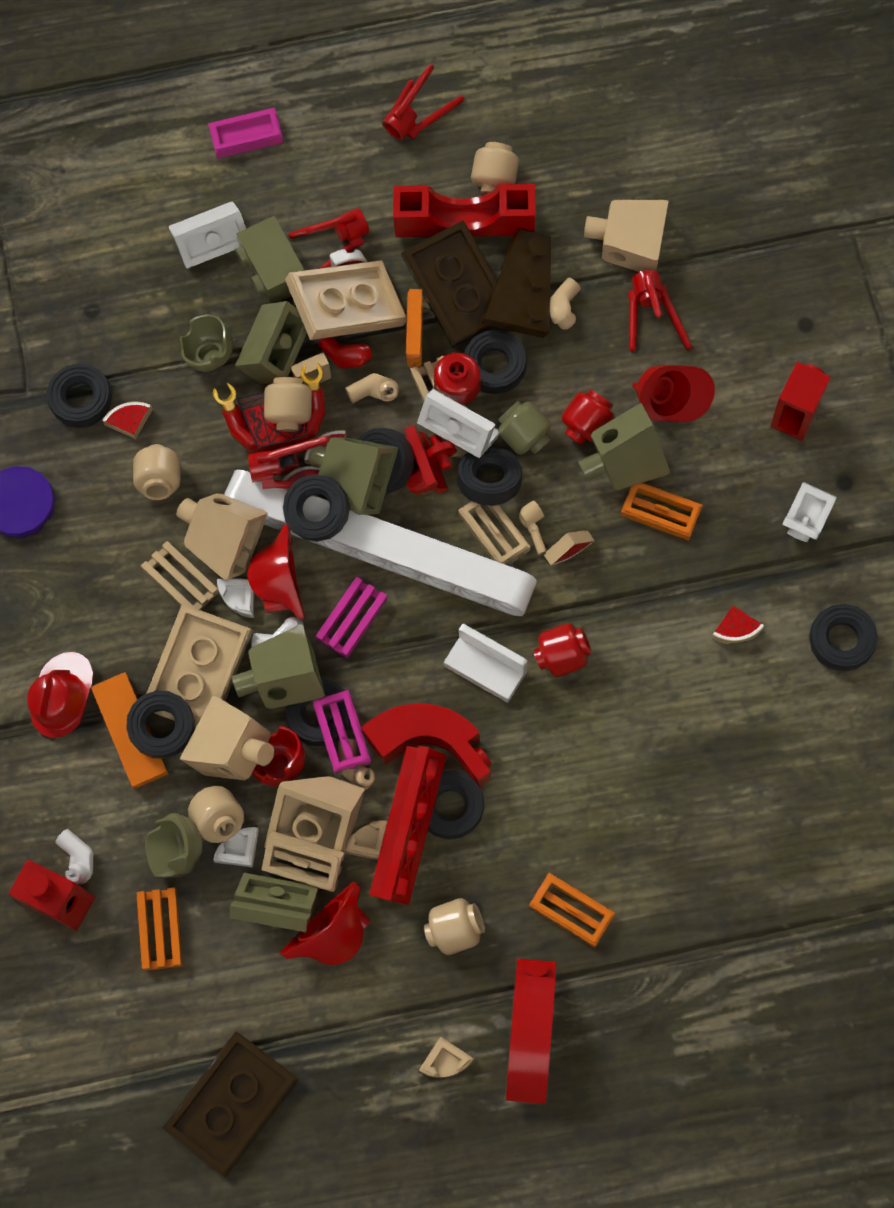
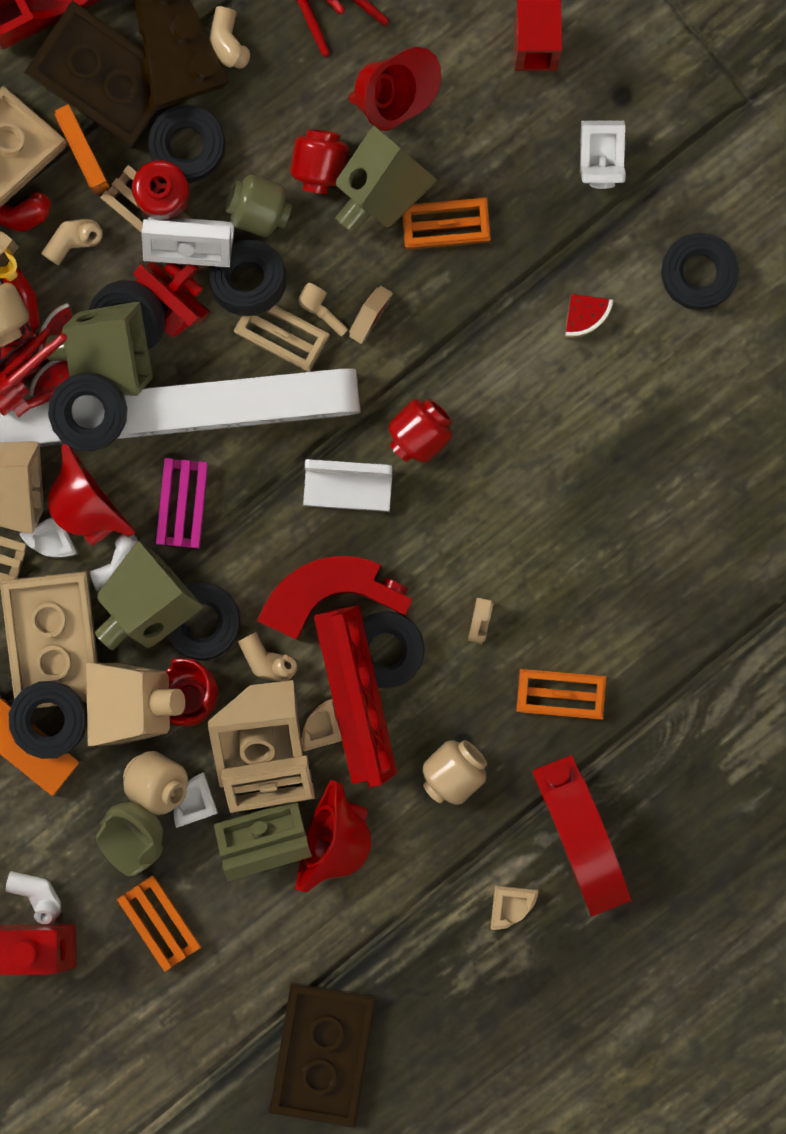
camera: 25 degrees left, 15 degrees up
dark pink tile [312,690,371,774] -> none
none -> tan tile [468,598,493,644]

